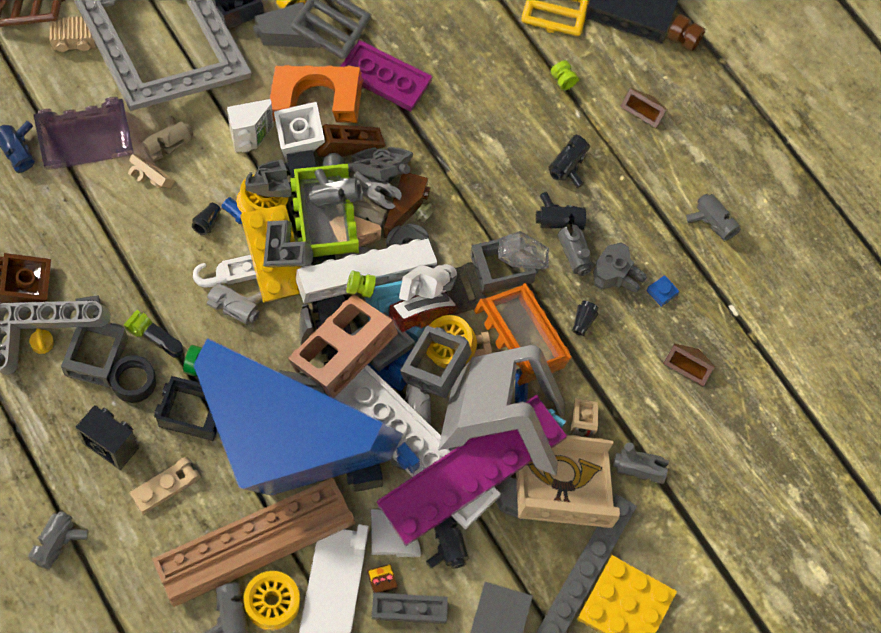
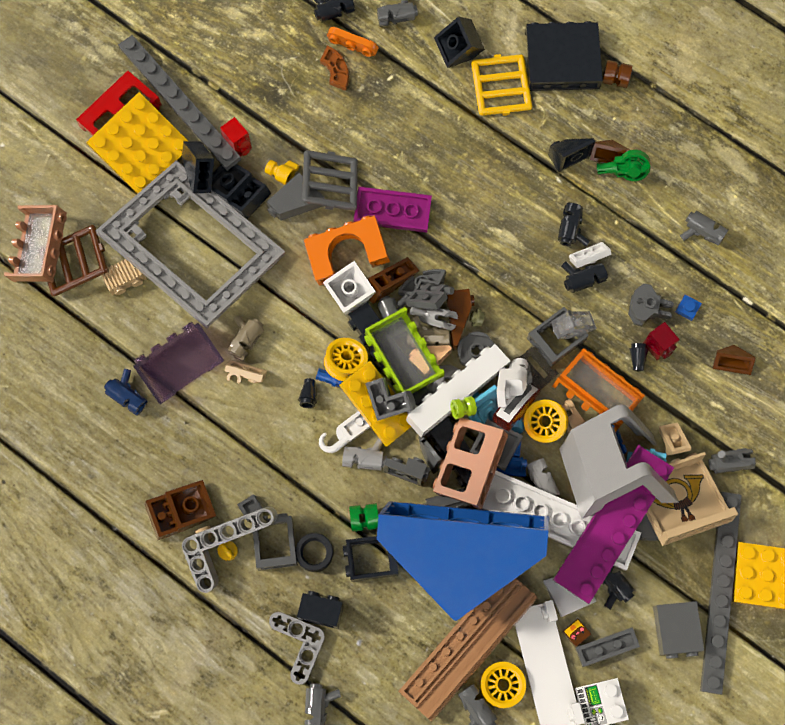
camera: 15 degrees left, 10 degrees up
piece [124,309,183,358] -> none
tan plate [129,457,201,514] -> none
white slope [227,99,273,153] -> none
dark grey brick [245,159,291,197] -> none
dark grey piece [309,169,363,208] -> none
blue plate [396,442,420,473] -> none
dark grey window [400,326,472,399] -> none
lime wheel [550,60,579,90] -> none
dark grey piece [558,225,594,276] -> none
none -> light grey beam [269,612,325,685]
none -> dark grey plate [384,457,431,486]
none -> black slope [548,138,596,172]
none -> white plate [569,242,611,268]
none -> green pin [597,150,651,181]
none -> dark red brick [643,322,680,361]

